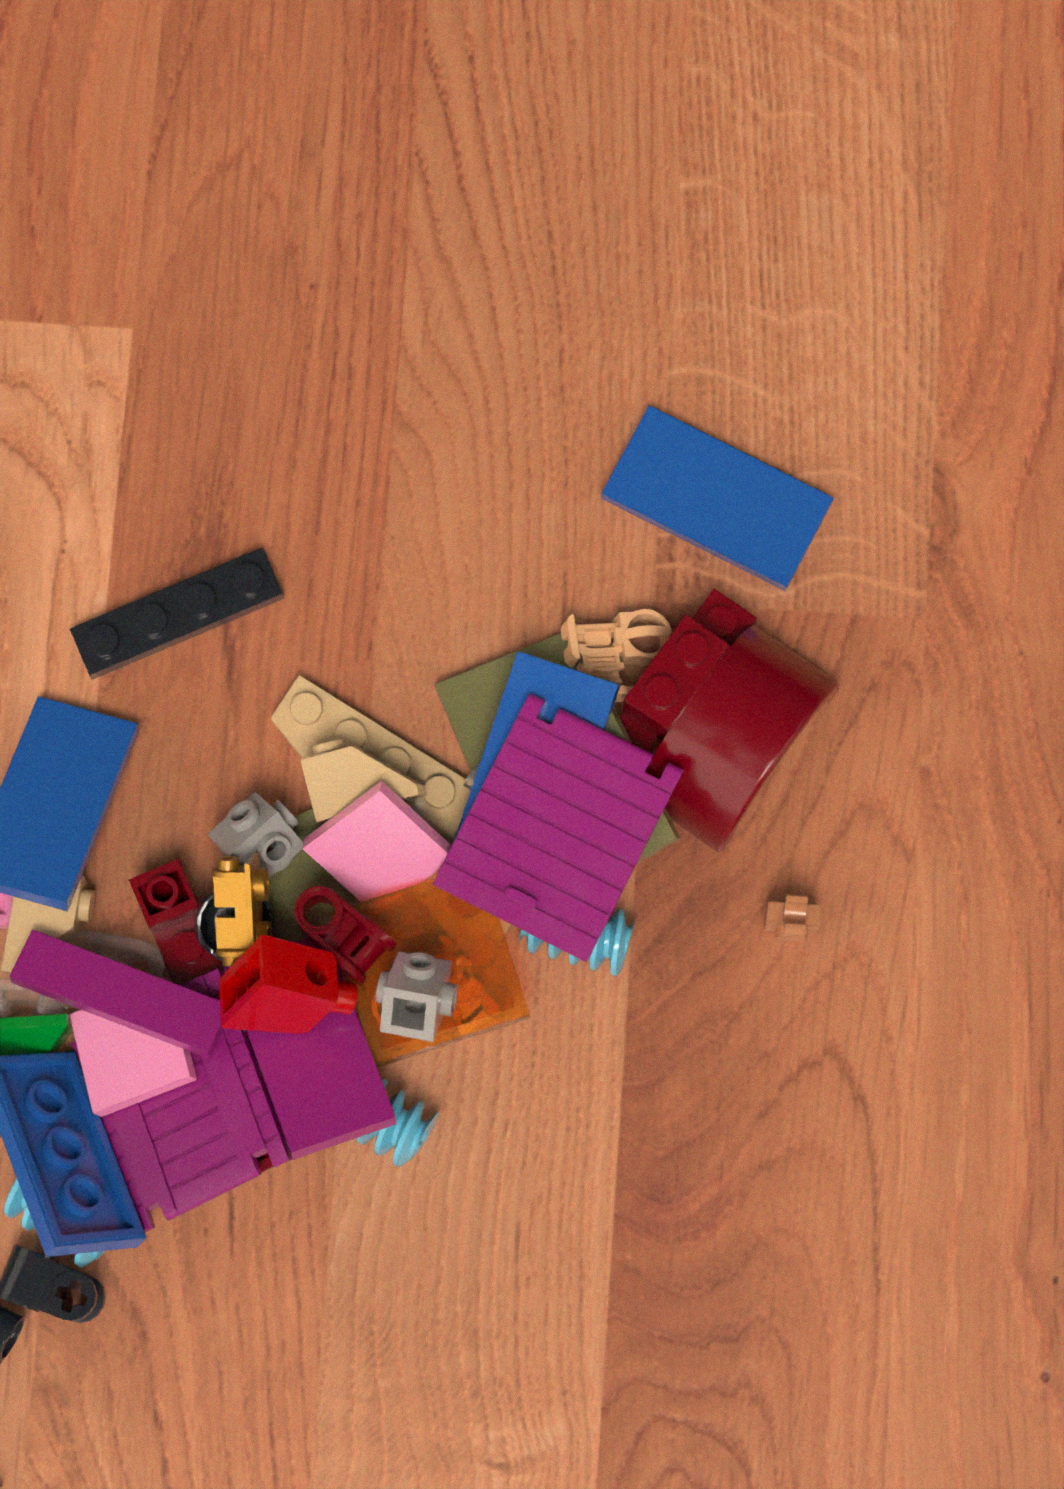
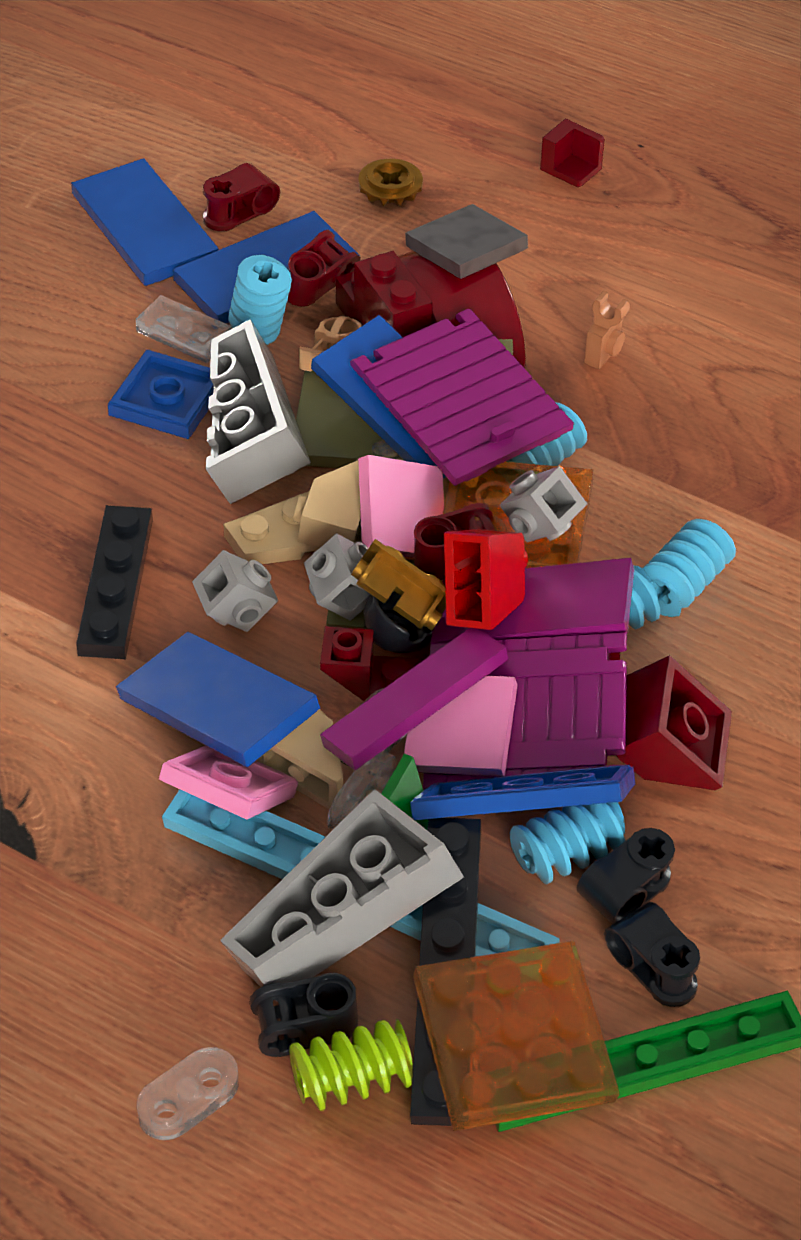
camera: 65 degrees left, 30 degrees down
none -> blue tile [71,158,219,286]
none -> blue tile [108,349,214,439]
none -> clear plate [135,295,231,363]
none -> light grey brick [192,550,278,632]
none -> dark red piece [203,163,281,231]
none -> light grey wedge [206,319,311,504]
none -> medium azure piece [228,255,292,345]
none -> dark red piece [287,229,361,307]
none -> pearl gold gear [358,159,423,206]
none -> flat silver tile [405,204,528,279]
none -> dark red slope [616,655,732,791]
none -> medium azure piece [642,519,736,617]

